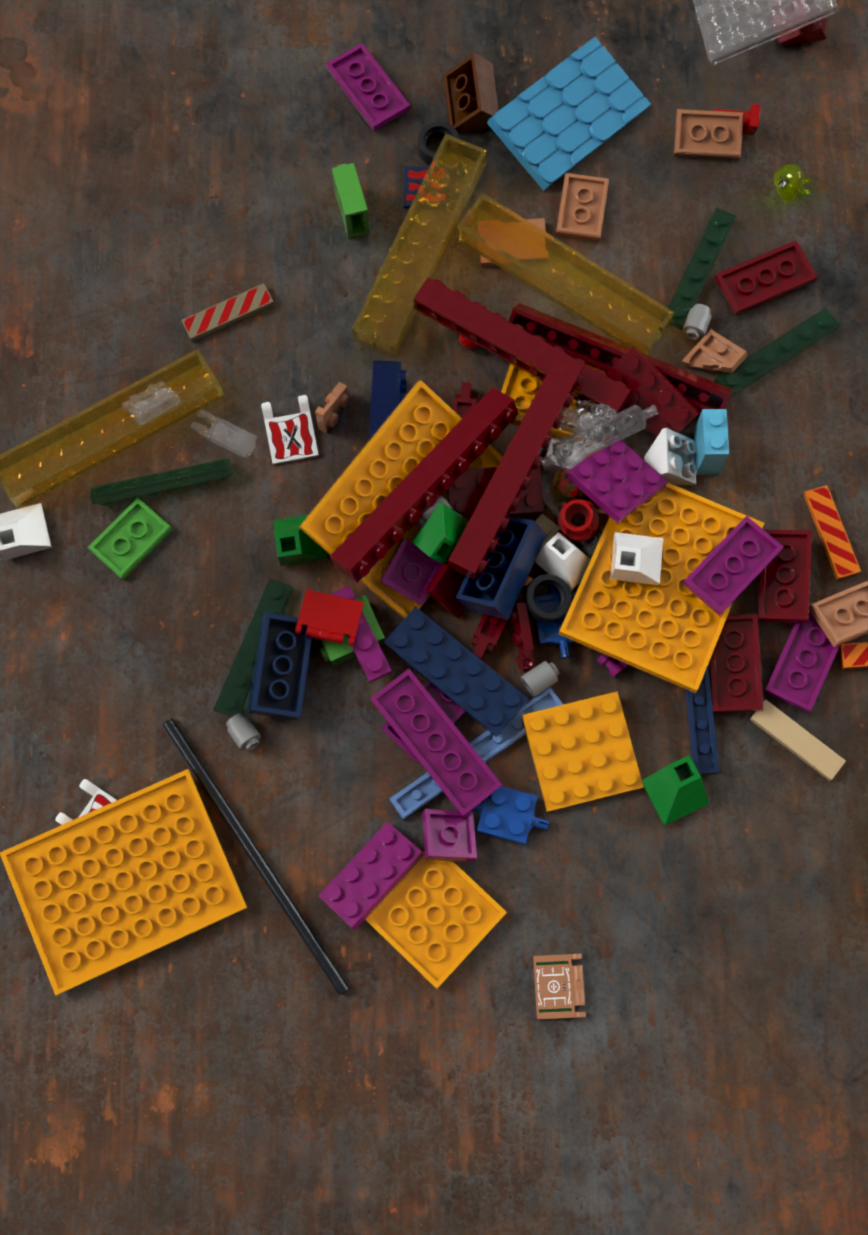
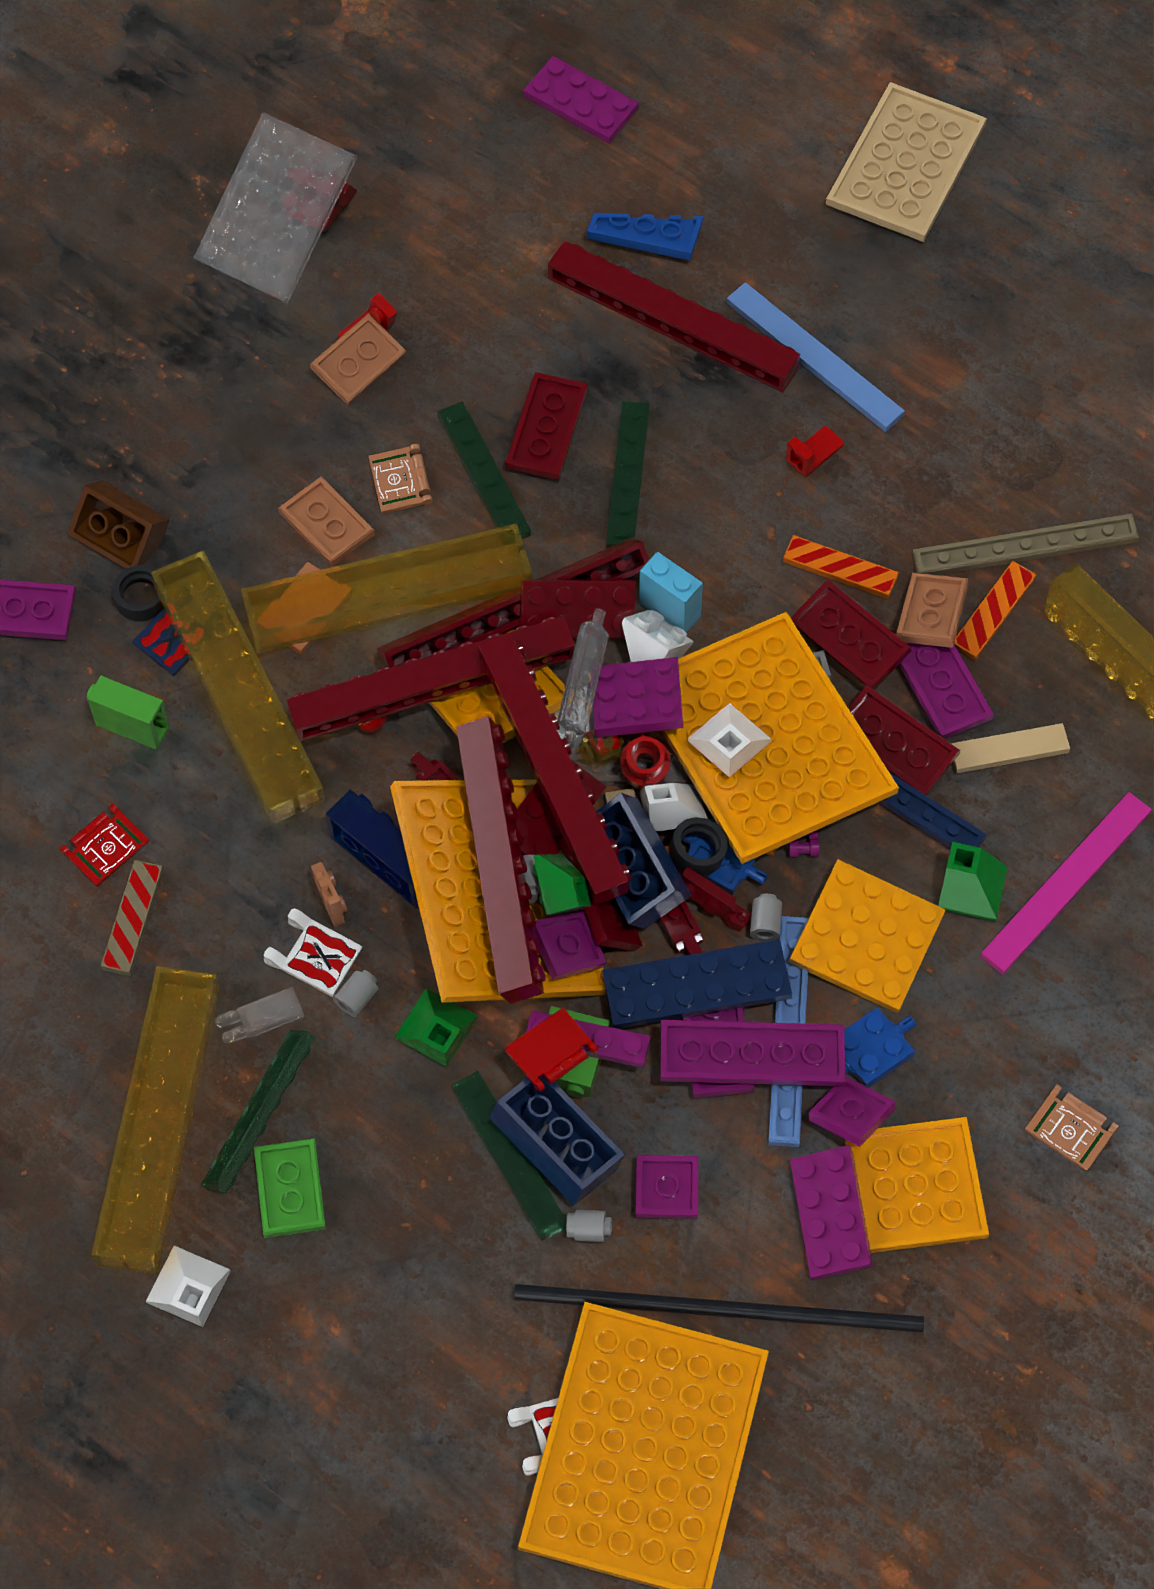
camera: 50 degrees left, 10 degrees down
clear plate [122,380,181,426] -> none
dark azure piece [487,37,651,191] -> none
clear plate [559,399,616,438] -> none
nougat wing [682,329,748,373] -> none
light grey brick [683,304,712,340] -> none
magenta plate [683,516,784,616] -> none
clear neon green piece [774,164,812,204] -> none
none -> red piece [59,803,150,887]
none -> light grey brick [333,970,379,1018]
none -> nougat piece [368,444,433,514]
none -> magenta plate [636,1155,698,1219]
none -> dark pink tile [980,792,1152,975]

